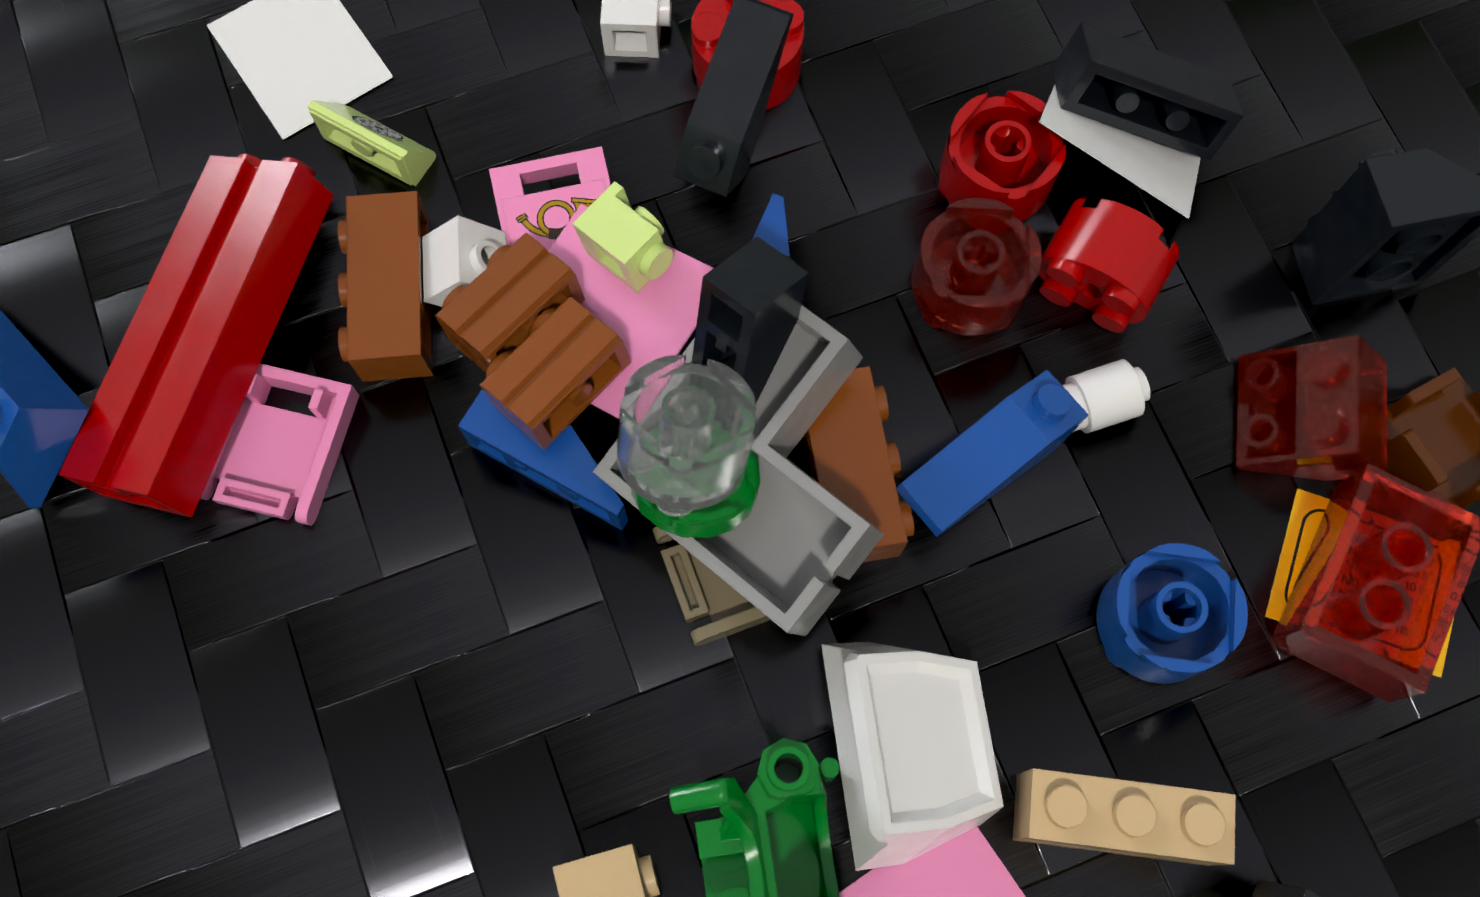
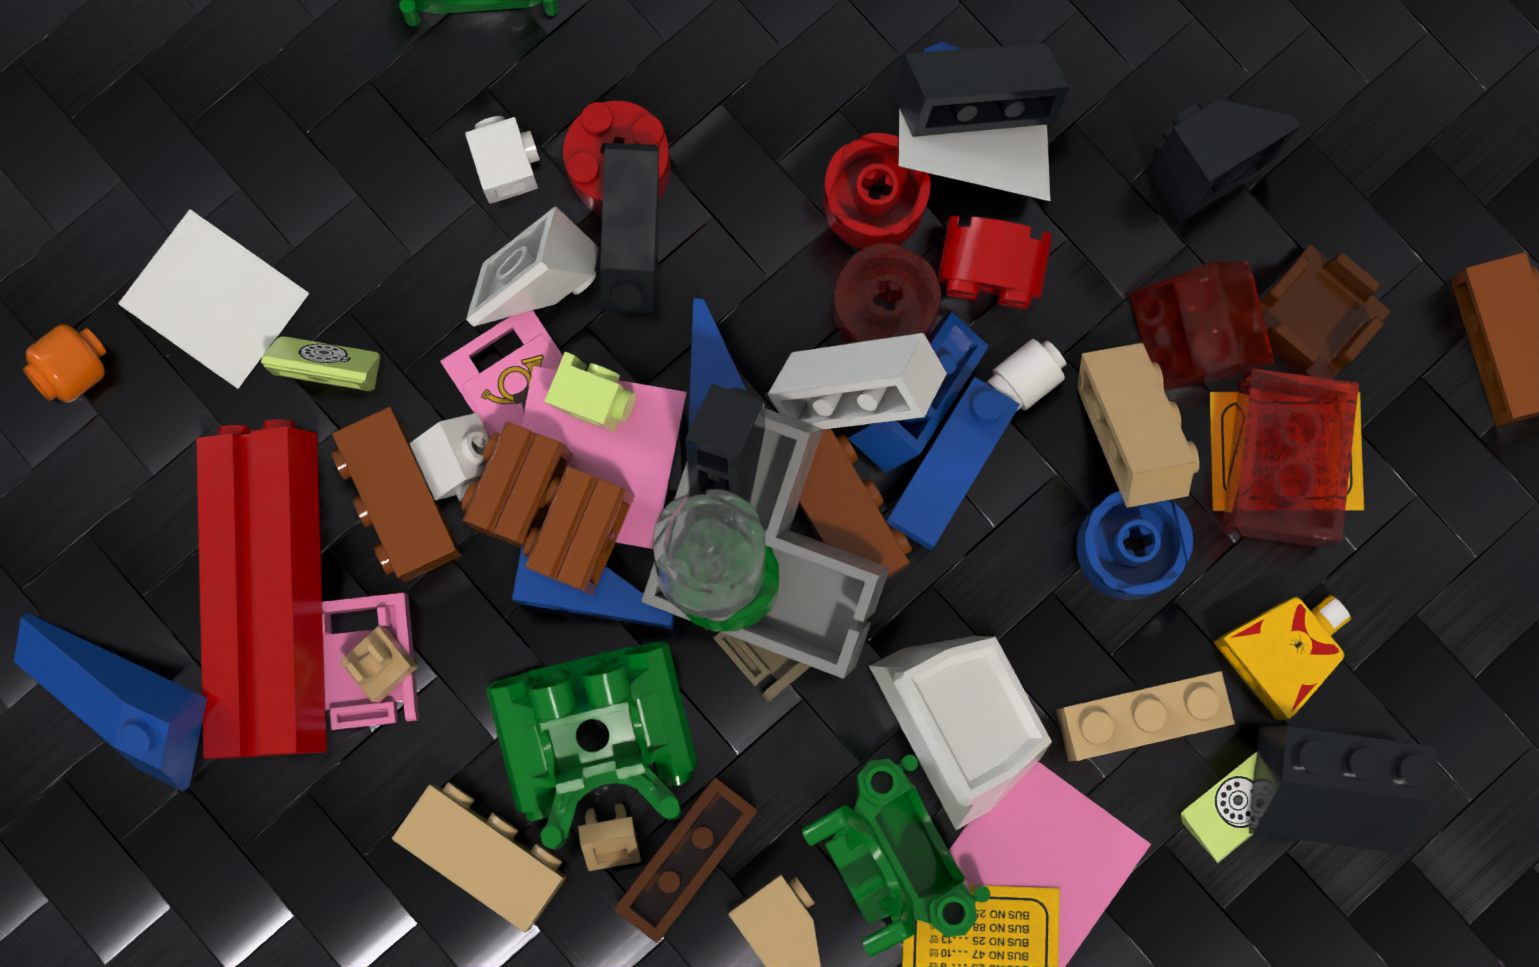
camera: 20 degrees left, 10 degrees up
none -> orange head [23,324,106,403]
none -> tan tile [339,626,418,702]
none -> tan brick [392,782,567,933]
none -> white slope [466,206,599,327]
none -> green piece [485,641,698,849]
none -> tan tile [578,803,641,871]
none -> reddish brown brick [613,777,758,943]
none -> white brick [767,333,947,429]
none -> blue slope [848,312,989,473]
none -> tan brick [1077,343,1199,508]
none -> yellow torso [1213,595,1351,721]

